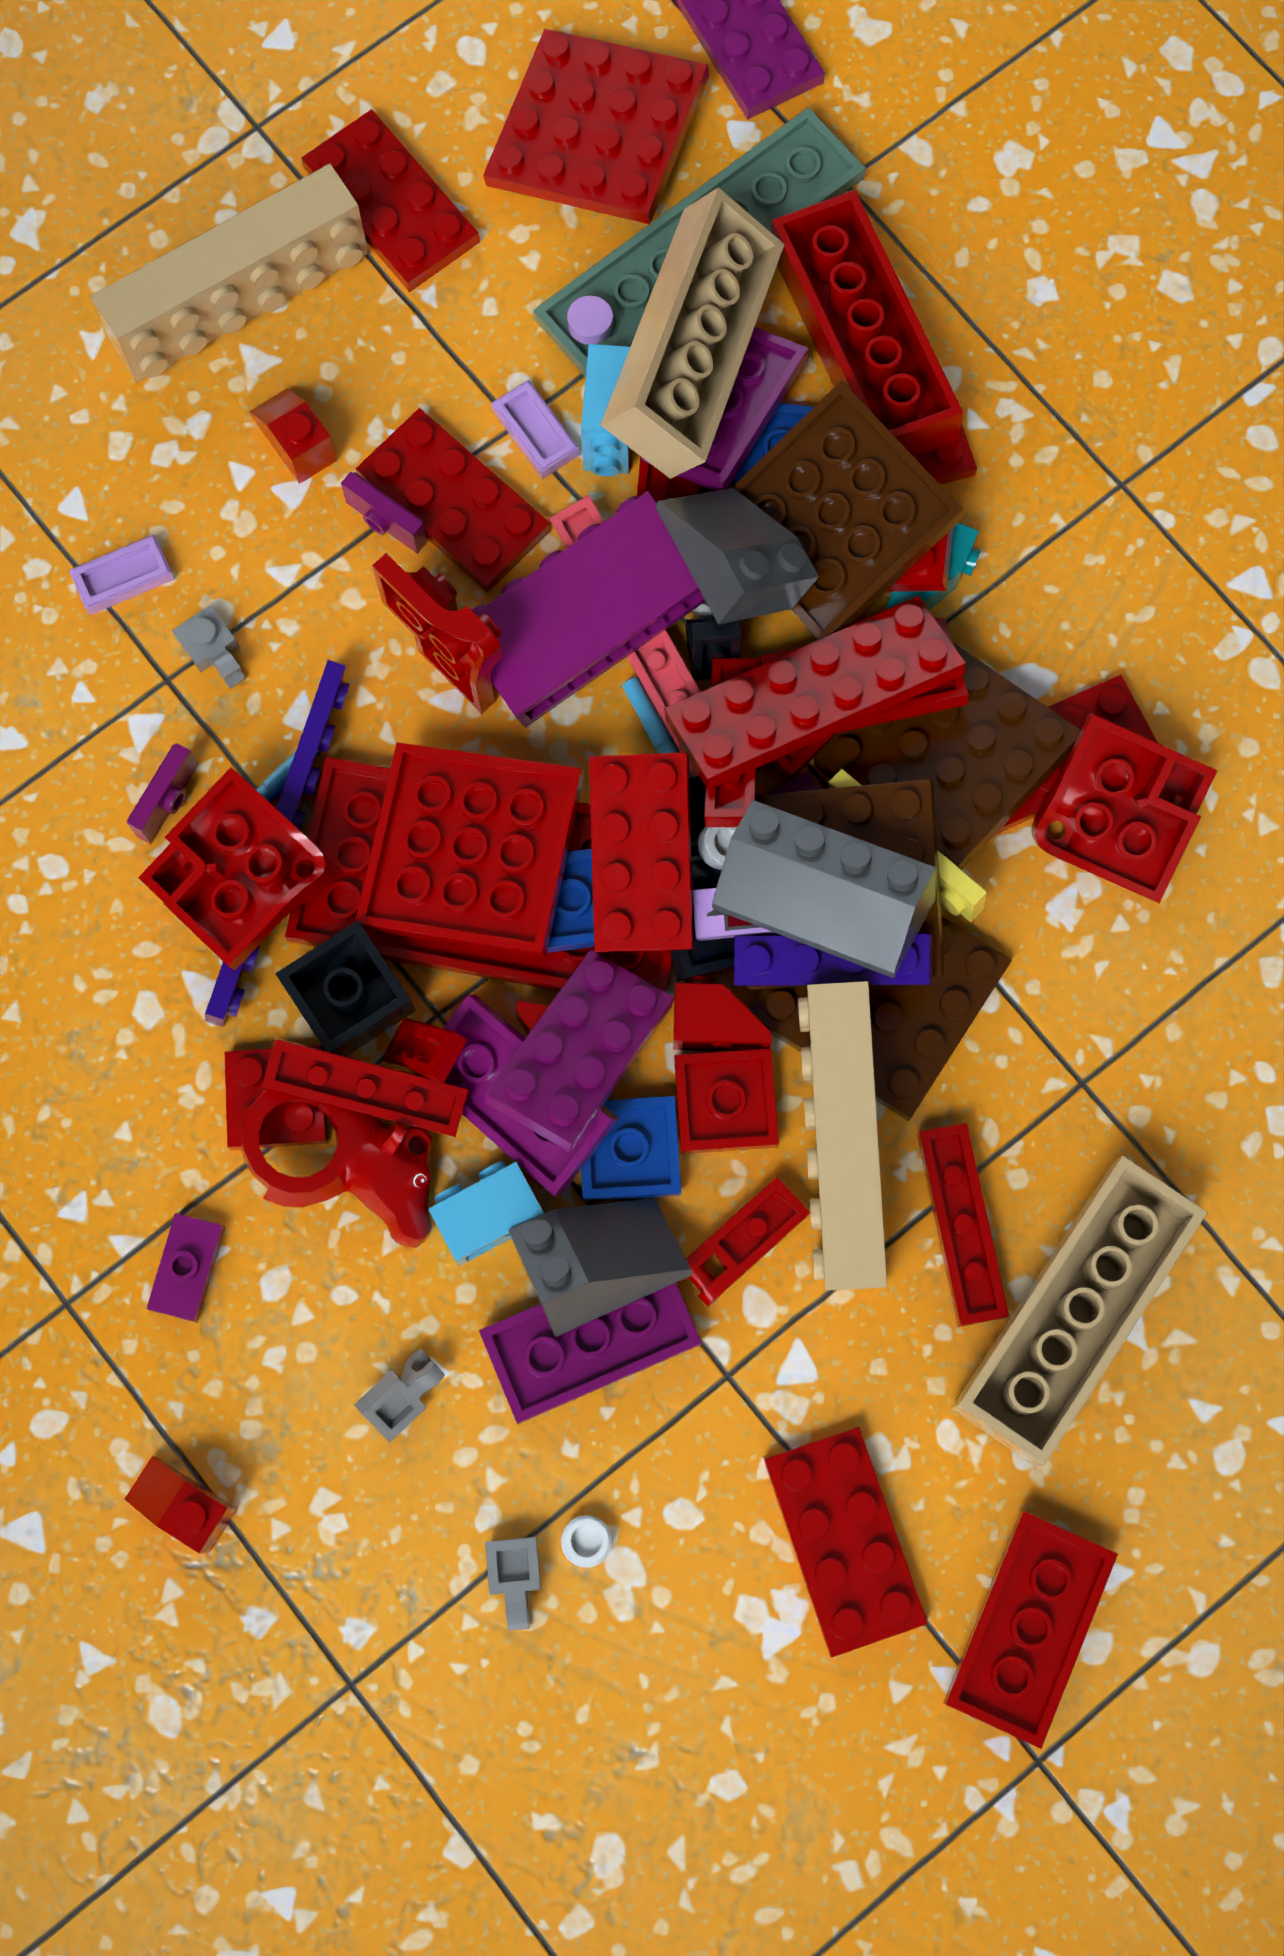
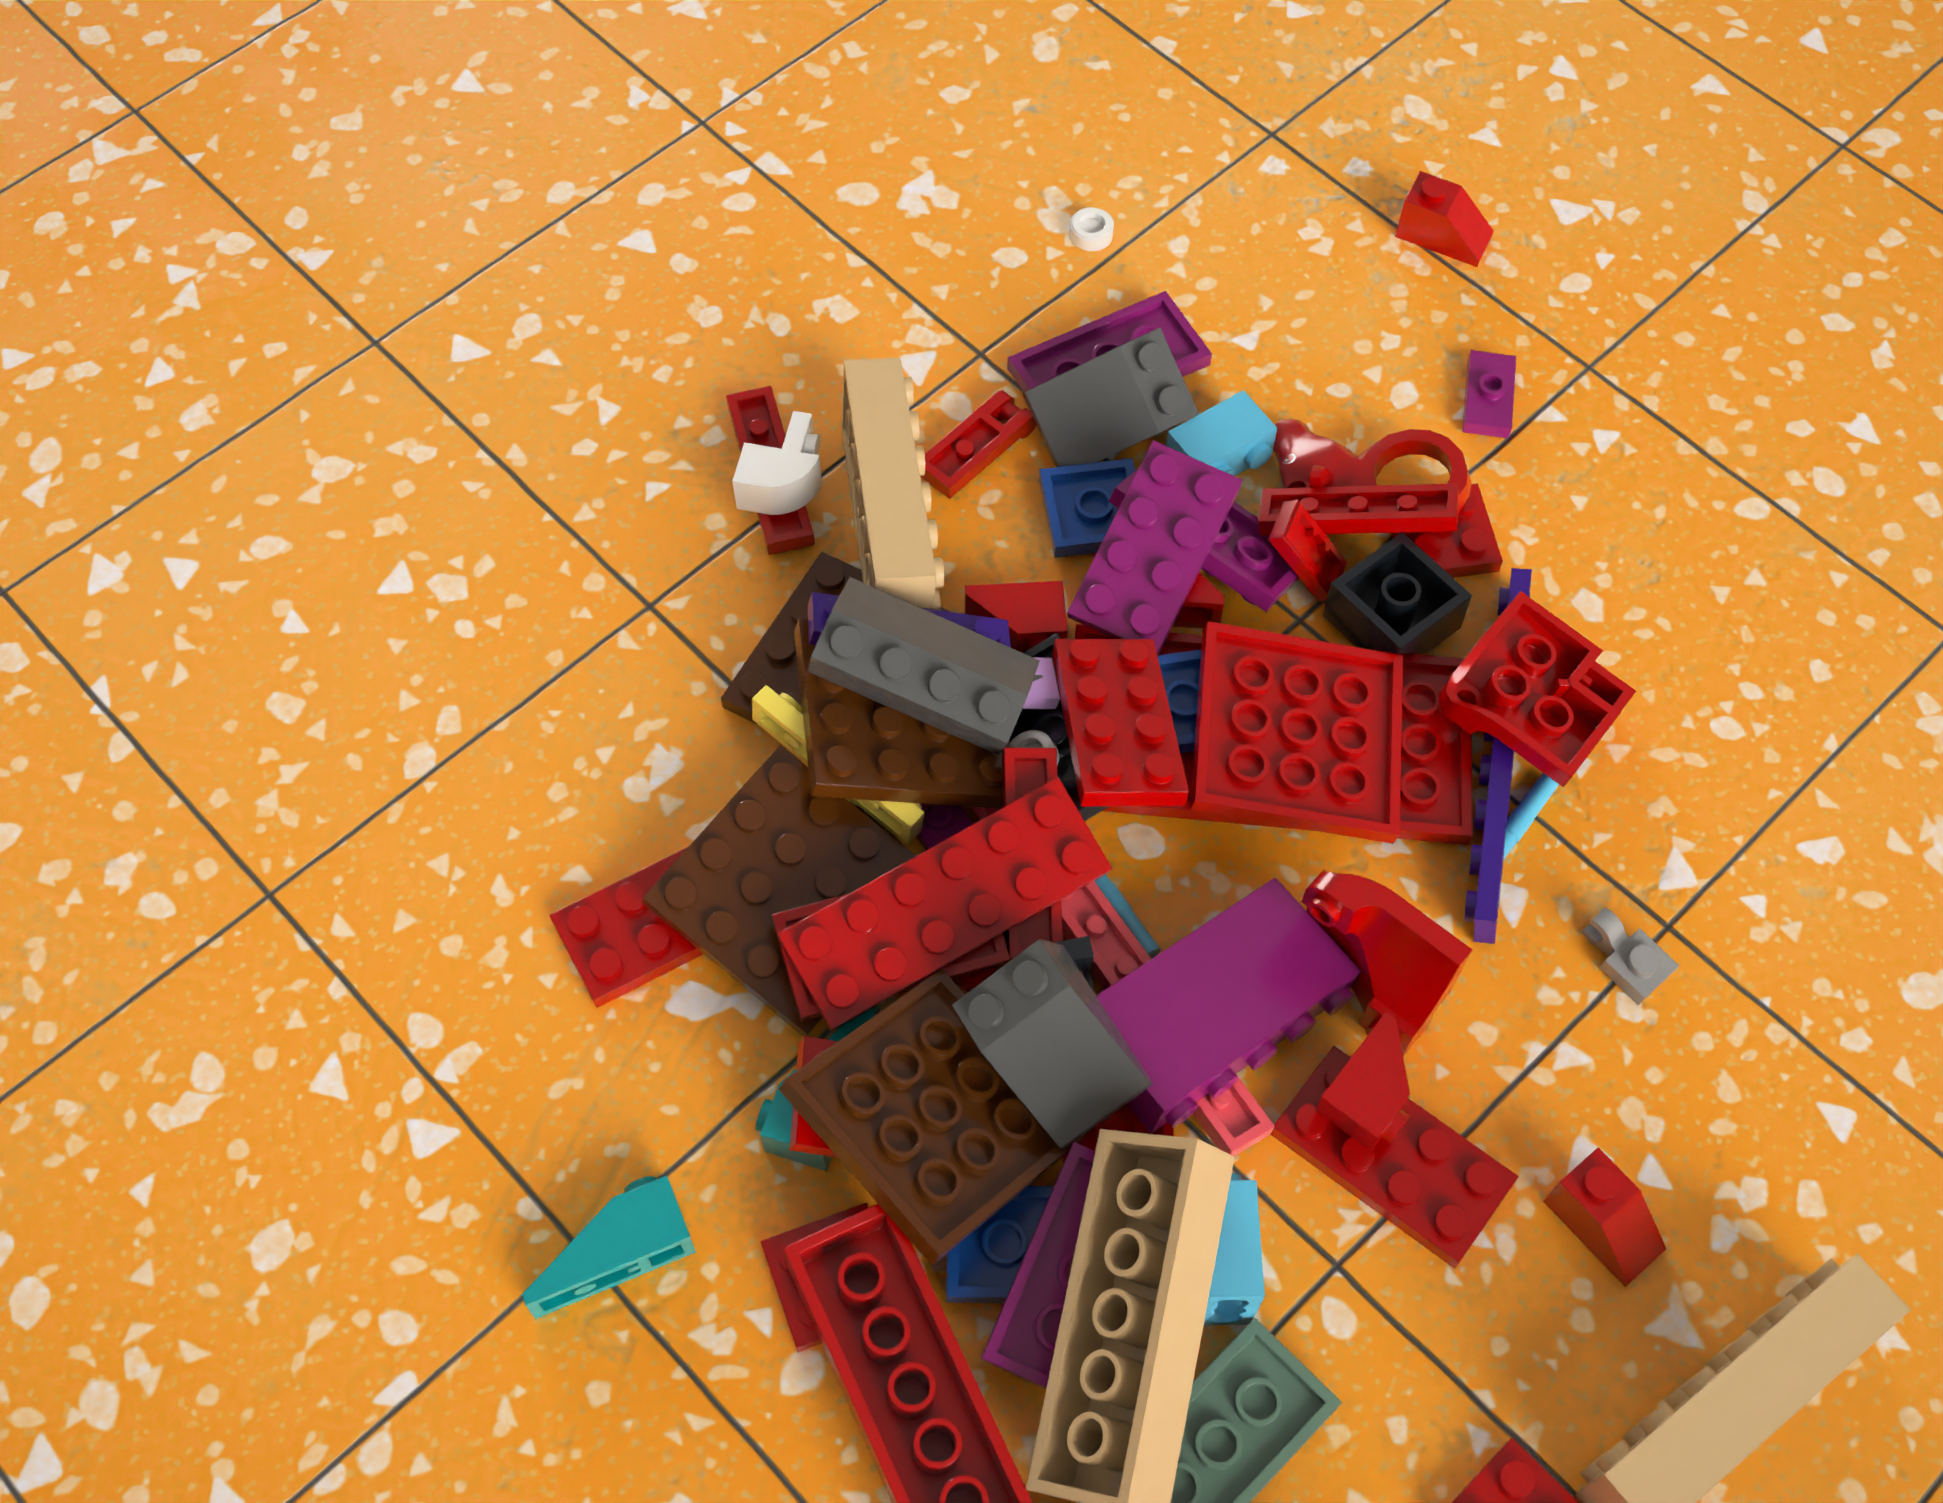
camera: 175 degrees right, 15 degrees down
lavender tile [69,534,175,615] -> none
magenta plate [127,743,199,844] -> none
magenta plate [341,472,427,554] -> none
light grey plate [354,1349,445,1442] -> none
light grey plate [485,1537,541,1631] -> none
lavender tile [491,380,580,479] -> none
lavender tile [567,295,613,345] -> none
red plate [674,1049,779,1154] -> none
red plate [763,1427,928,1658] -> none
red plate [943,1511,1118,1749] -> none
tan brick [951,1155,1208,1467] -> none
red slope [1031,713,1218,903] -> none
none -> teal slope [522,1175,696,1319]
none -> white brick [732,411,822,515]
none -> red slope [1316,1011,1410,1151]

